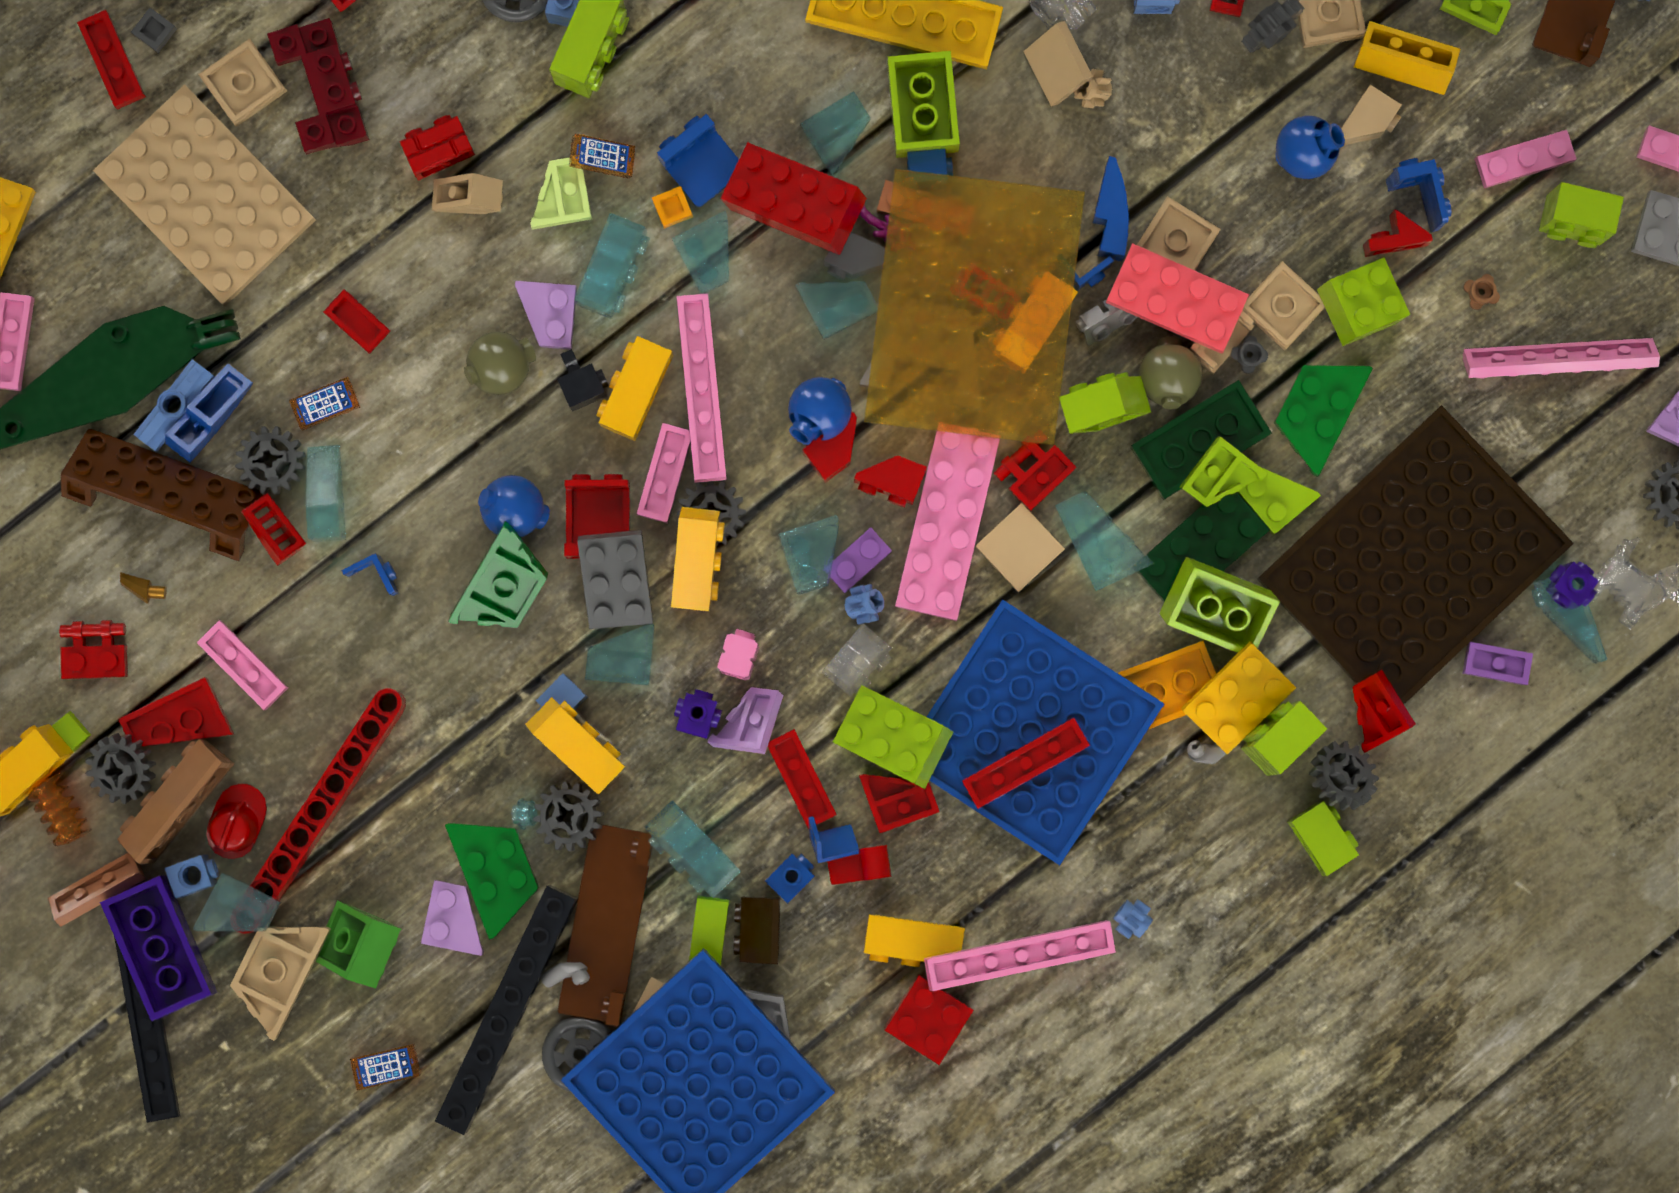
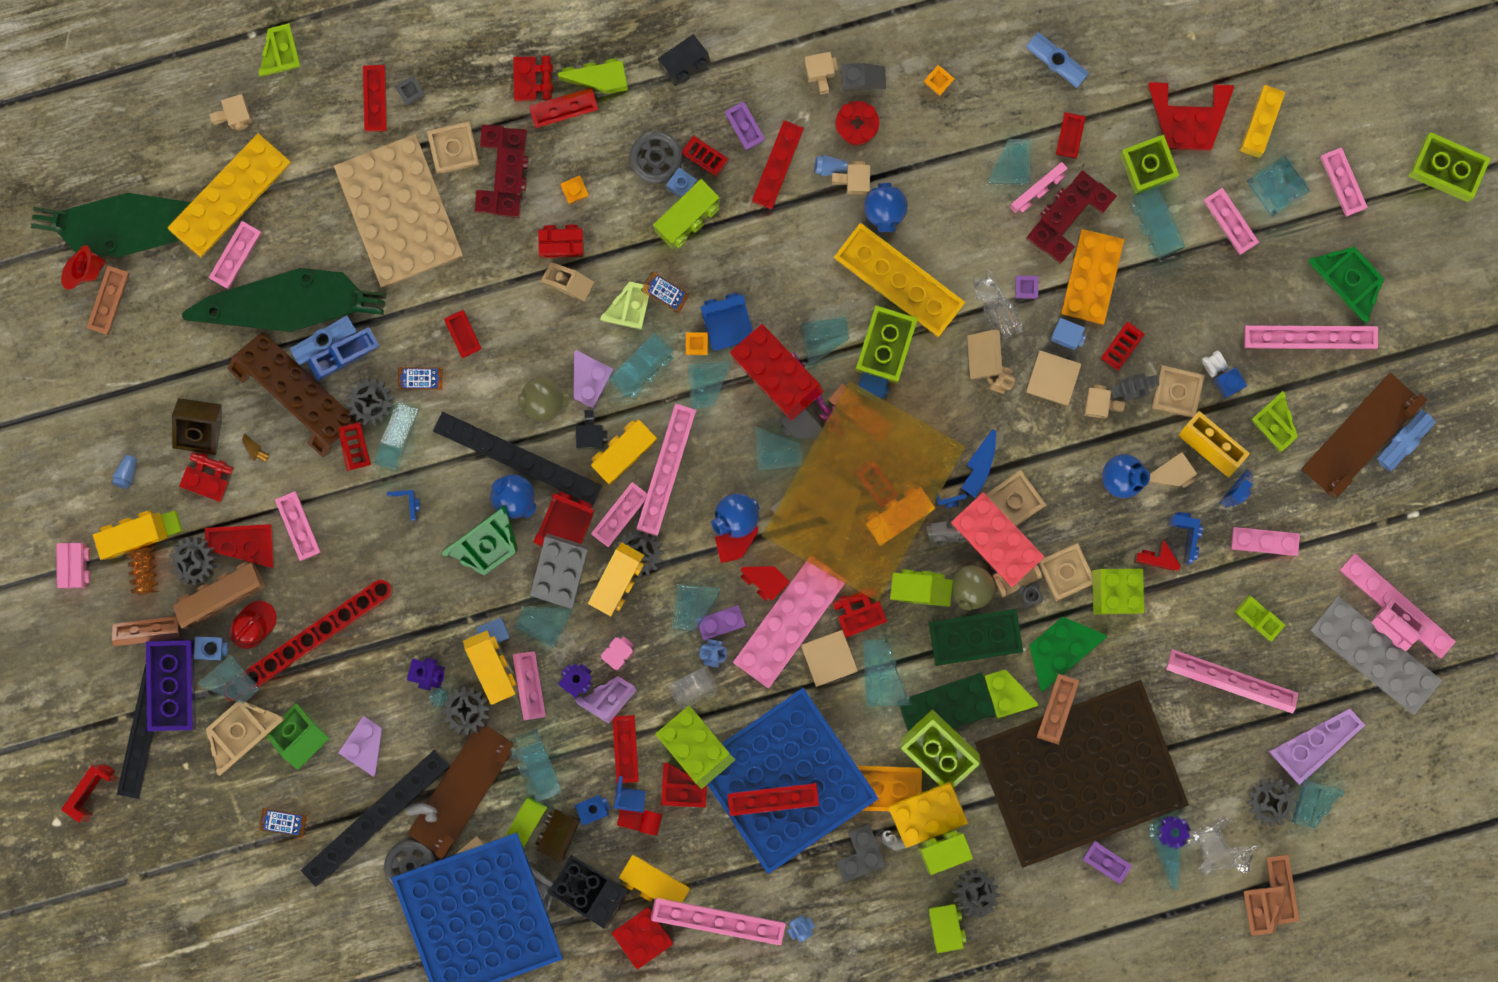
camera: 25 degrees right, 0 degrees up
green wing [445,823,539,940] -> none
lime wing [1180,436,1268,507] -> none
red wing [1352,670,1416,753] -> none
medium nougat plate [1464,274,1500,310] -> none
lime brick [1539,182,1624,248] -> none
none -> red panel [61,764,118,823]
none -> dark brown slope [172,398,222,455]
none -> dark purple brick [407,657,445,691]
none -> black plate [433,411,603,506]
none -> bright pink plate [513,651,546,721]
none -> black slope [547,855,631,929]
none -> light orange plate [560,175,589,205]
none -> dark grey plate [836,824,886,883]
none -> tan tile [1026,350,1081,406]
none -> nougat plate [1037,674,1080,745]
none -> tan brick [1084,385,1125,419]
none -> blue wing [1219,469,1254,508]
none -> lime slope [1234,595,1286,642]

